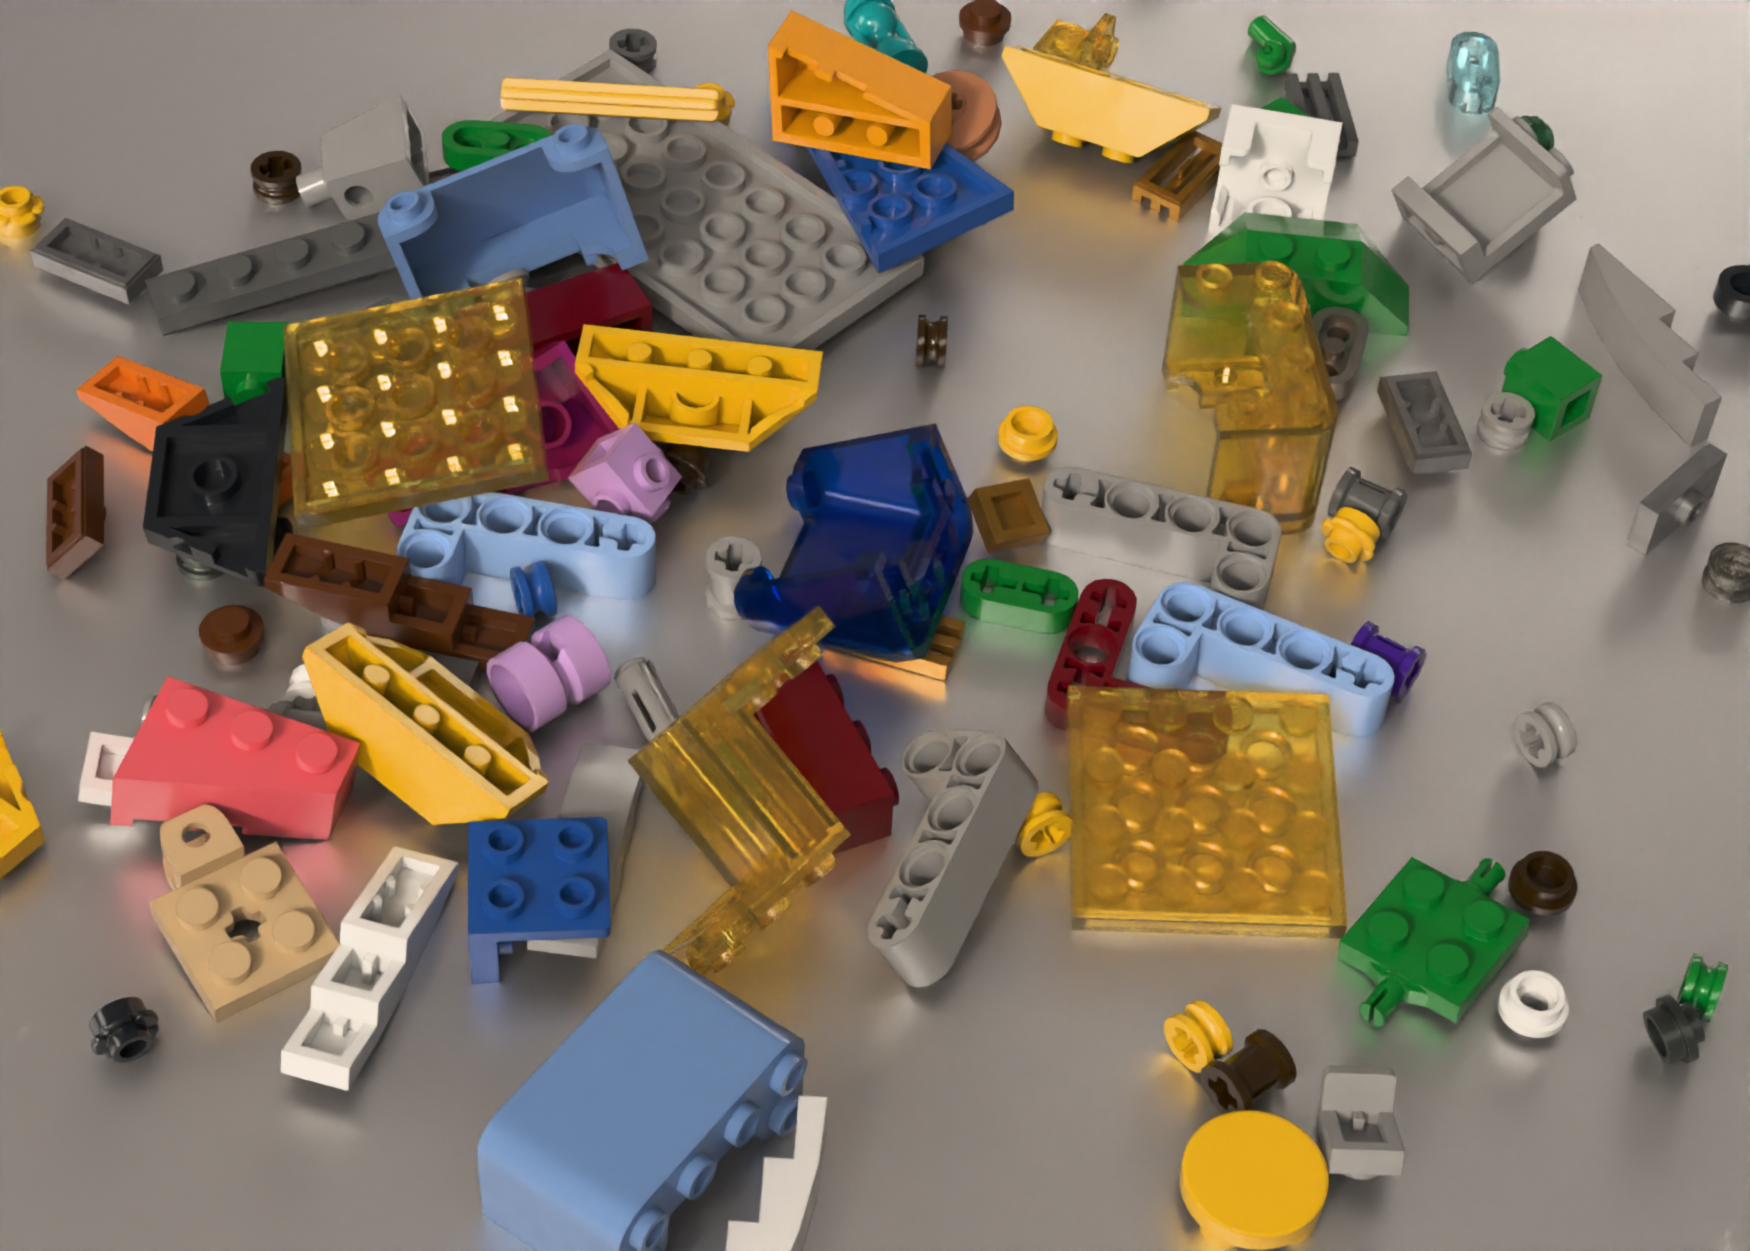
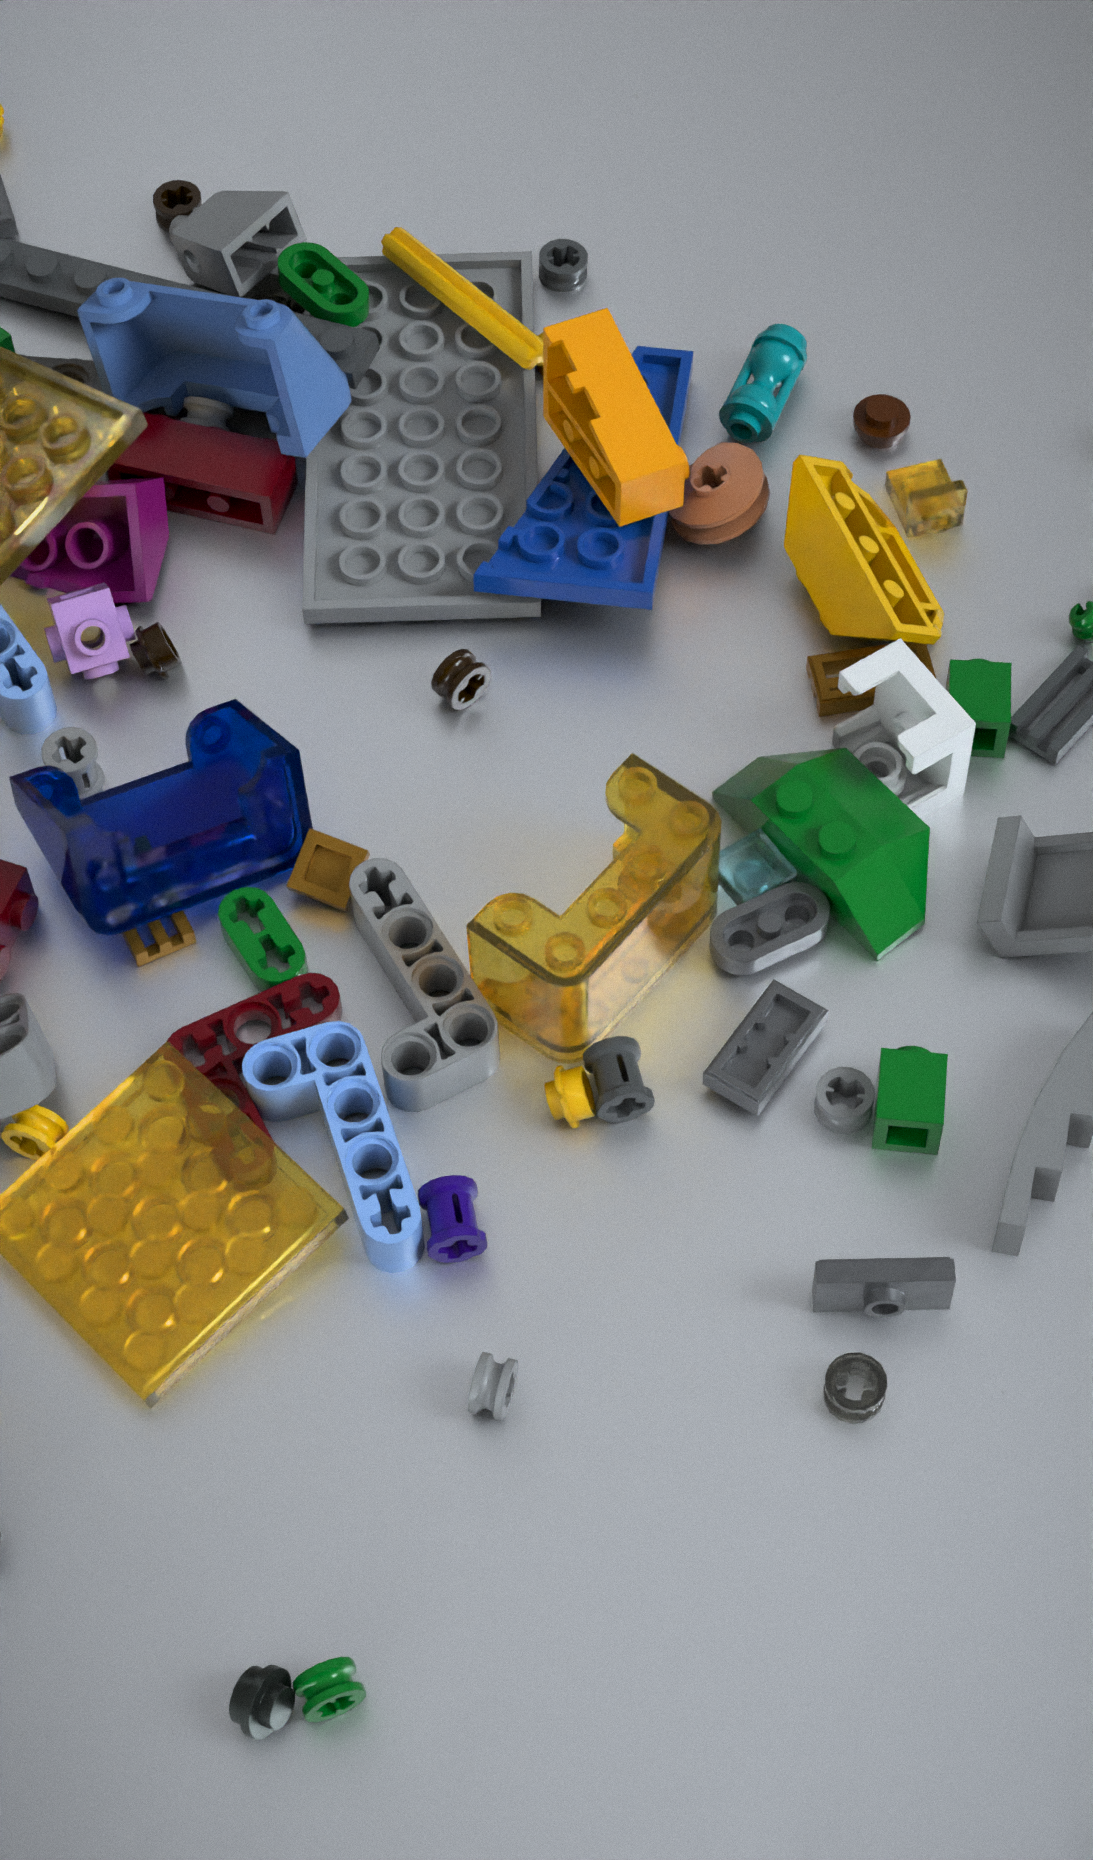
camera: 50 degrees right, 10 degrees up
yellow wedge [575,324,823,452] -> none
yellow plate [998,406,1058,461] -> none
green plate [1337,857,1530,1027] -> none
white plate [1497,970,1569,1038] -> none
dark brown plate [1508,851,1577,916] -> none

